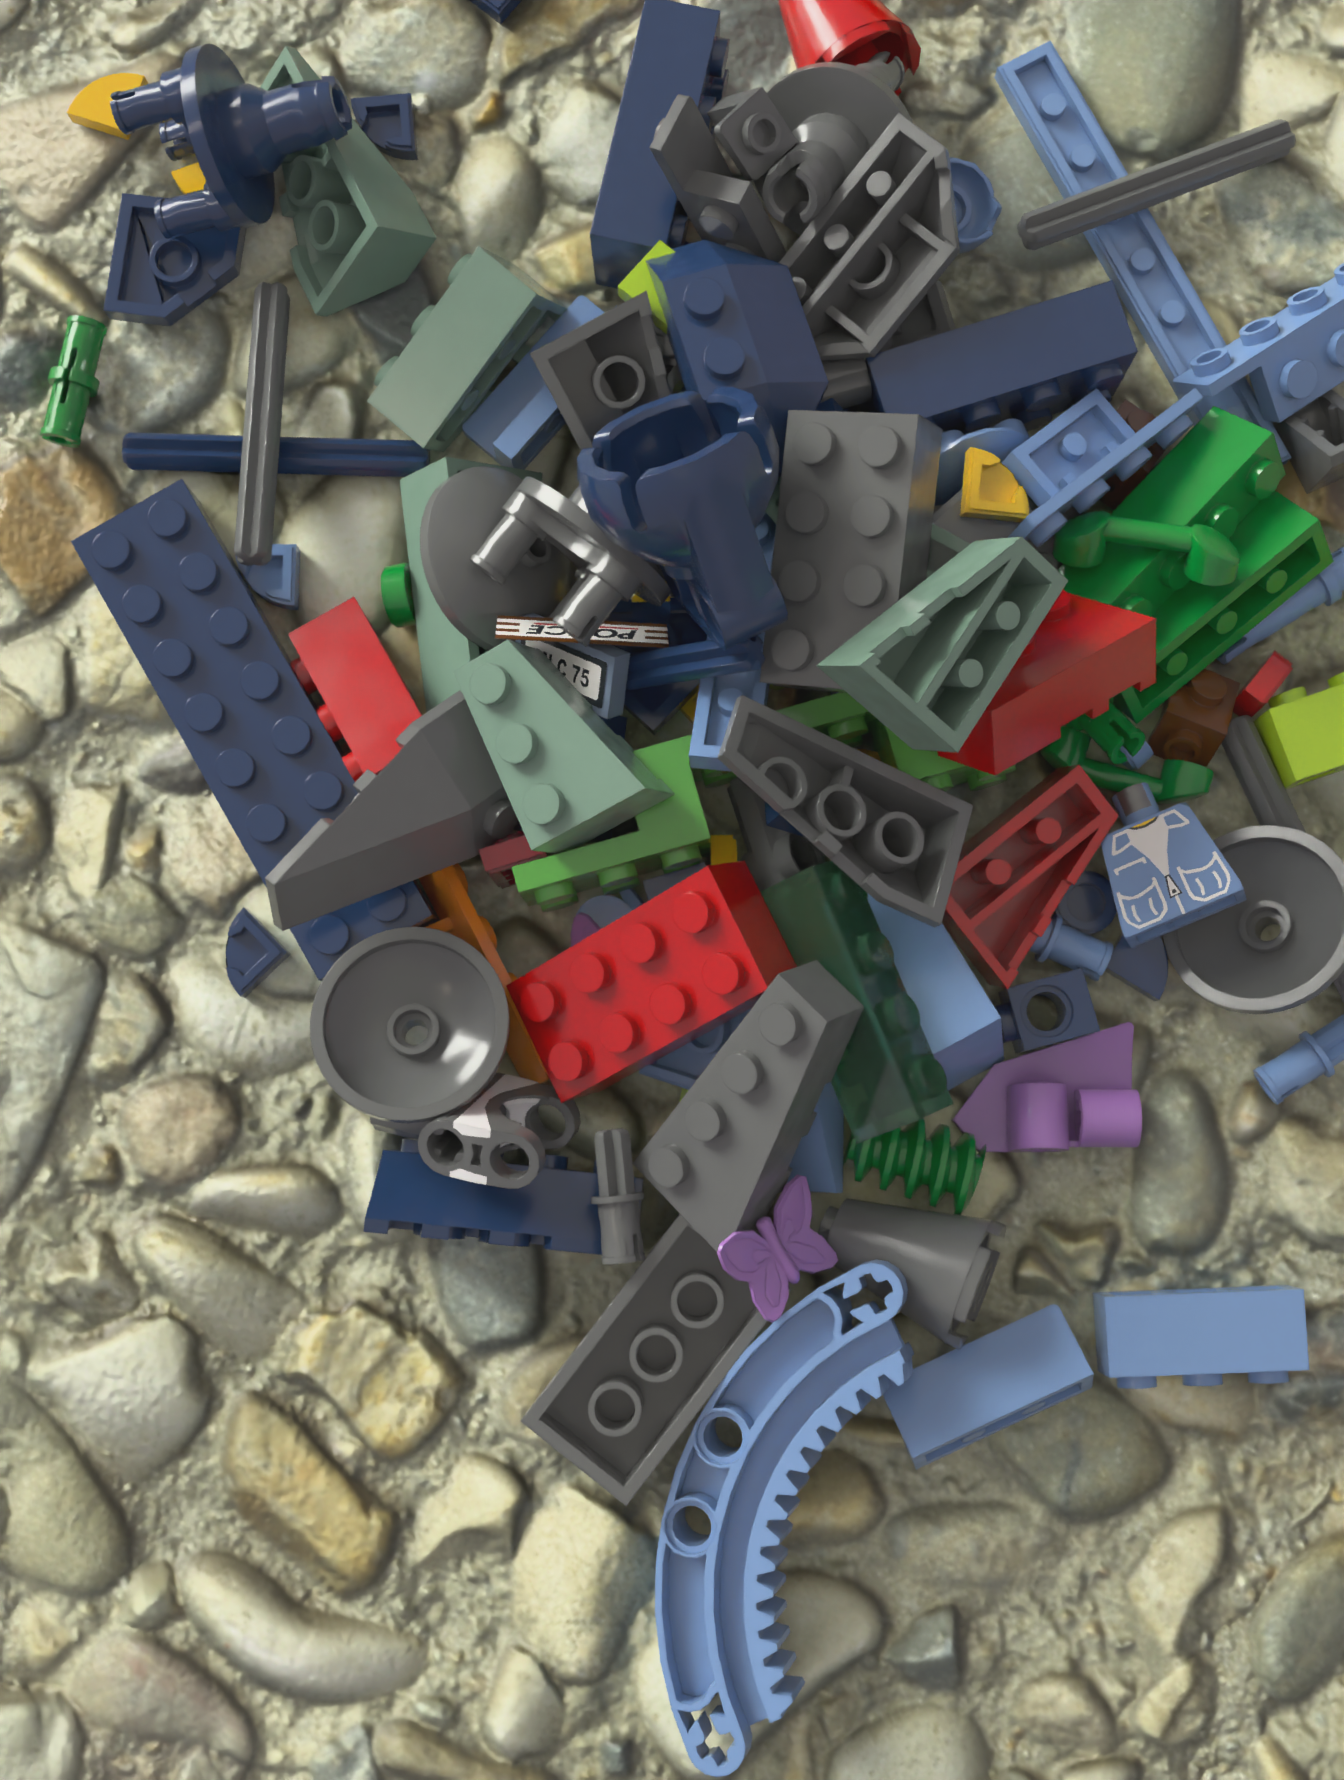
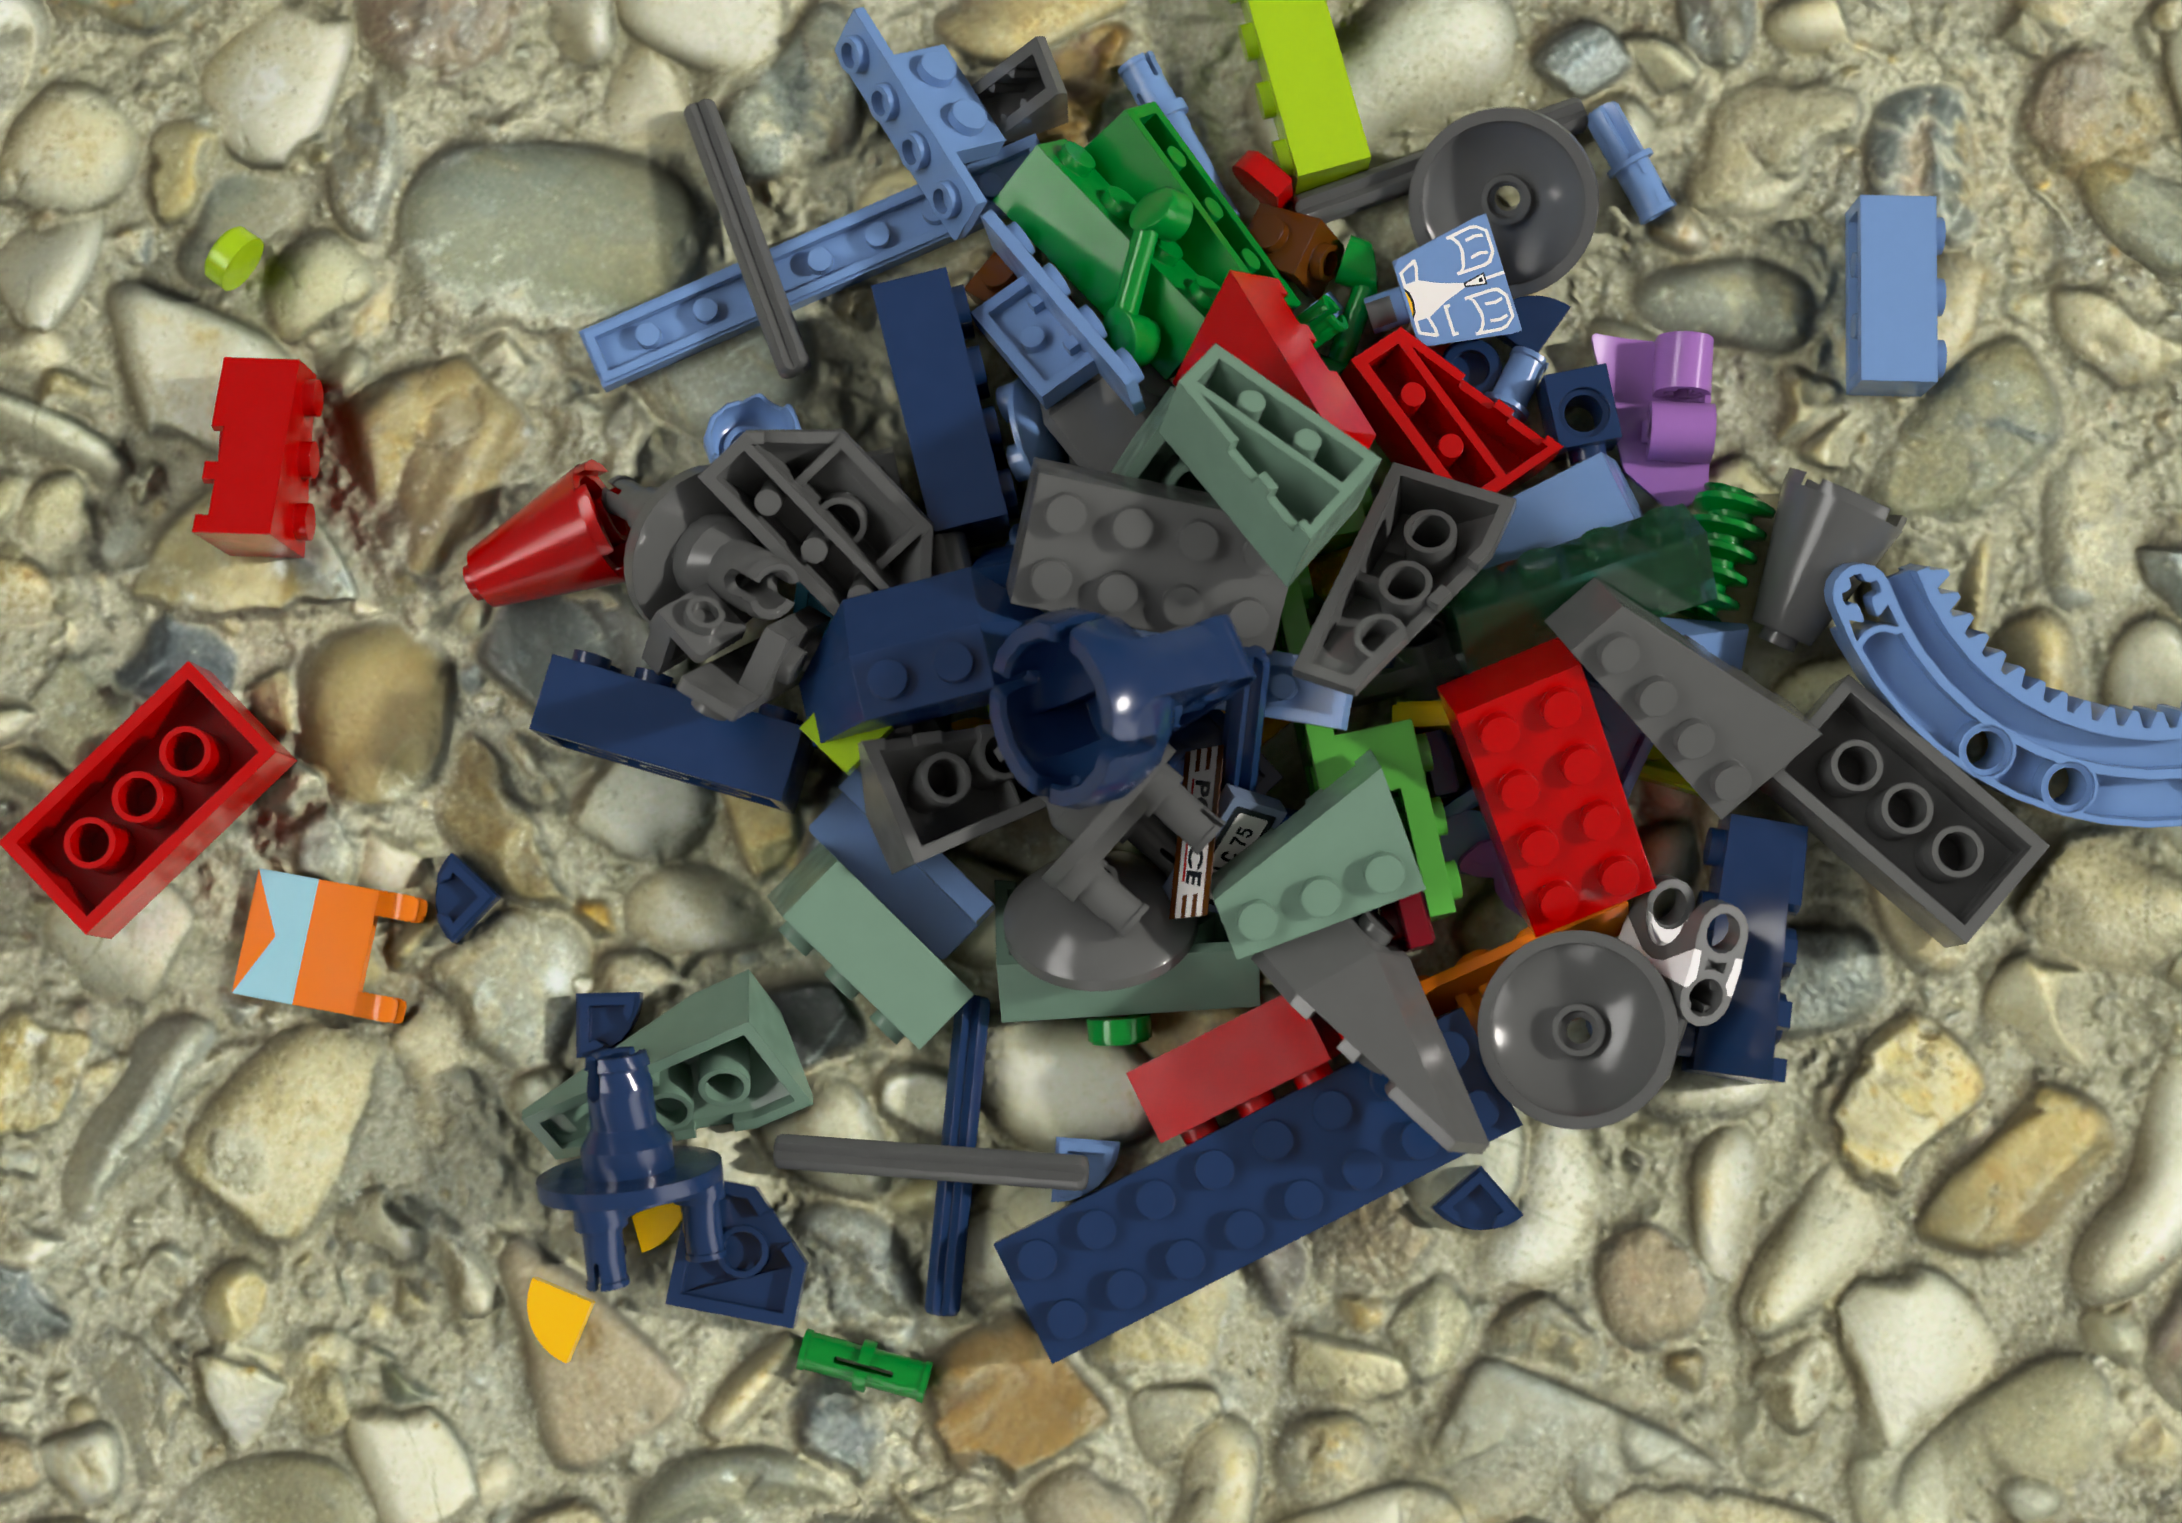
camera: 90 degrees left, 0 degrees up
dark grey axle [591,1128,645,1265] -> none
medium lavender piece [717,1174,838,1323] -> none
medium blue panel [883,1304,1094,1470] -> none
yellow tile [960,447,1029,522] -> none

